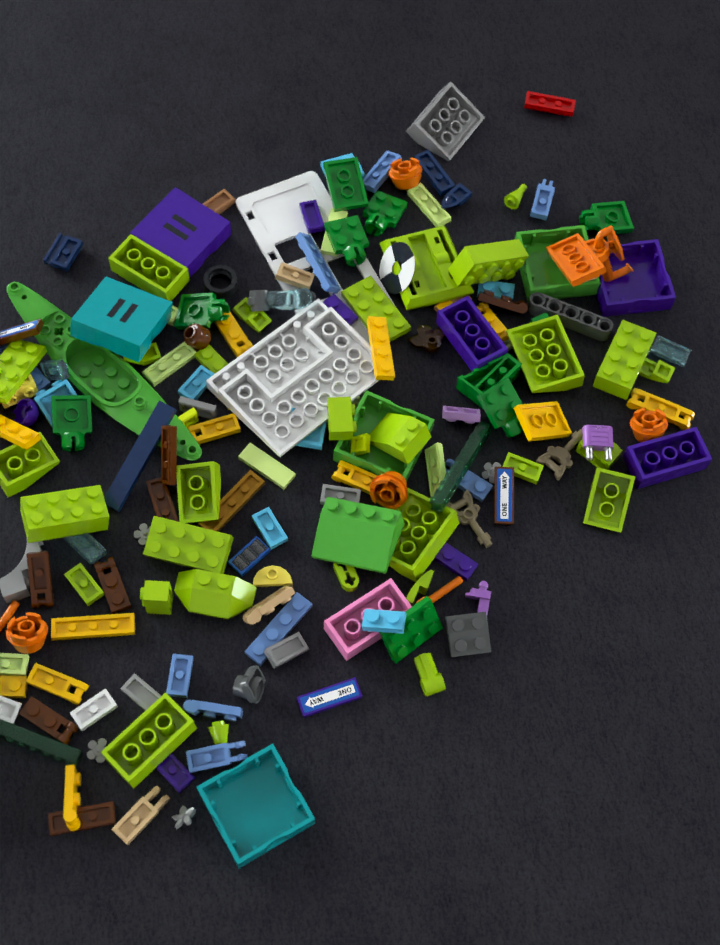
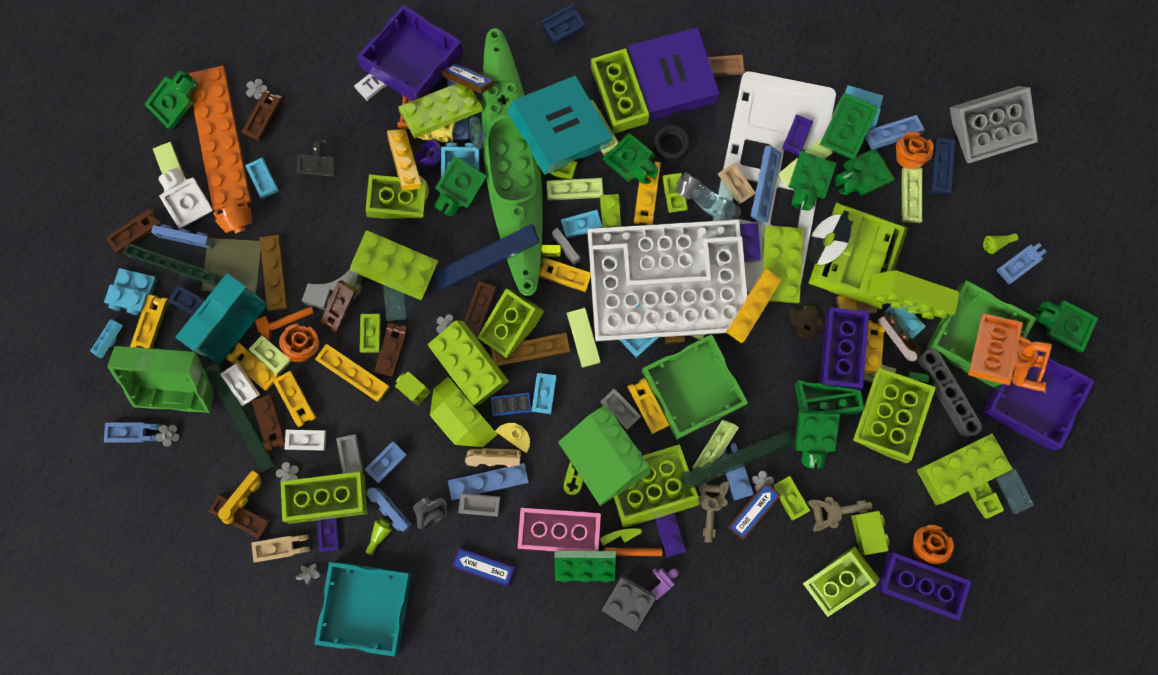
camera: 45 degrees right, 15 degrees up
reddish brown tile [161,425,177,485] -> none
reddish brown head [184,323,211,350] -> none
medium blue hinge [186,741,248,773] -> none
lime brick [327,397,357,440] -> none
neon yellow tile [350,433,371,456] -> none
medium azure plate [362,609,406,634] -> none
lime slope [369,412,431,465] -> none
orange cone [370,471,408,510] -> none
lime piece [414,653,446,696] -> none
dark blue plate [442,183,472,208] -> none
lavender plate [442,406,481,424] -> none
yellow plate [513,401,572,442] -> none
red plate [524,91,576,117] -> none
medium lavender piece [582,425,614,461] -> none
yellow plate [626,388,695,430] -> none

